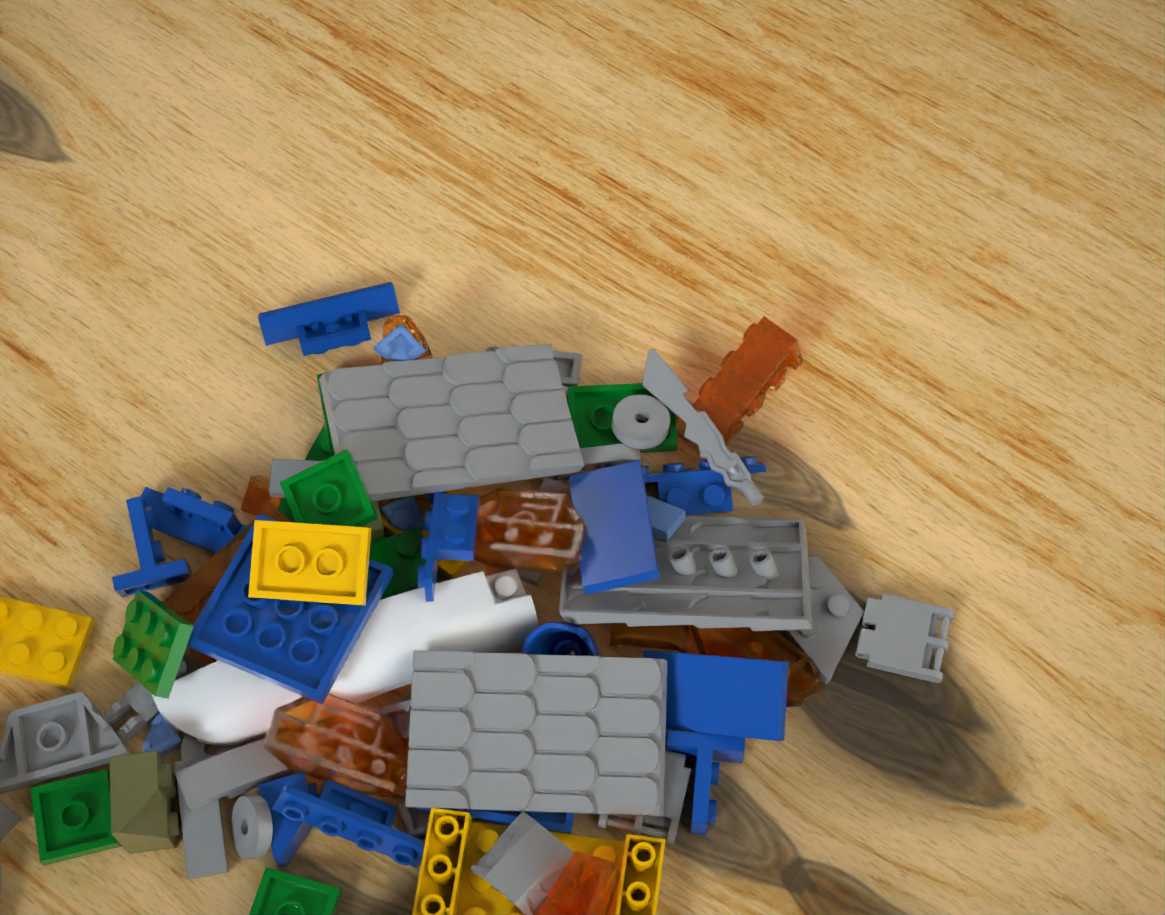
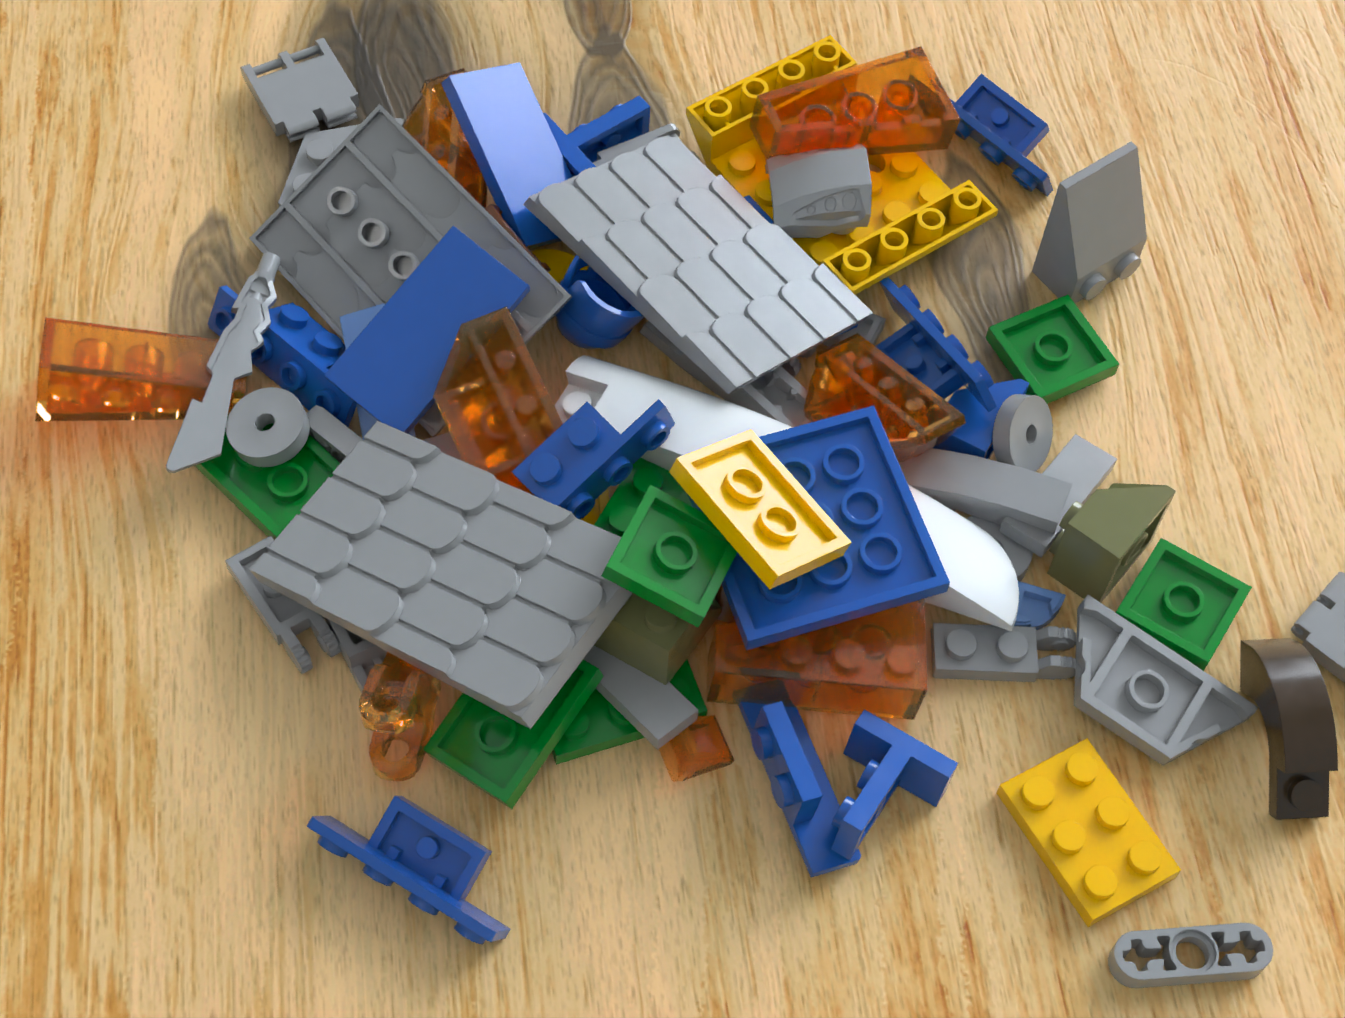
camera: 140 degrees left, 5 degrees down
green plate [113,590,194,699] -> none
medium blue tile [373,324,425,361] -> none

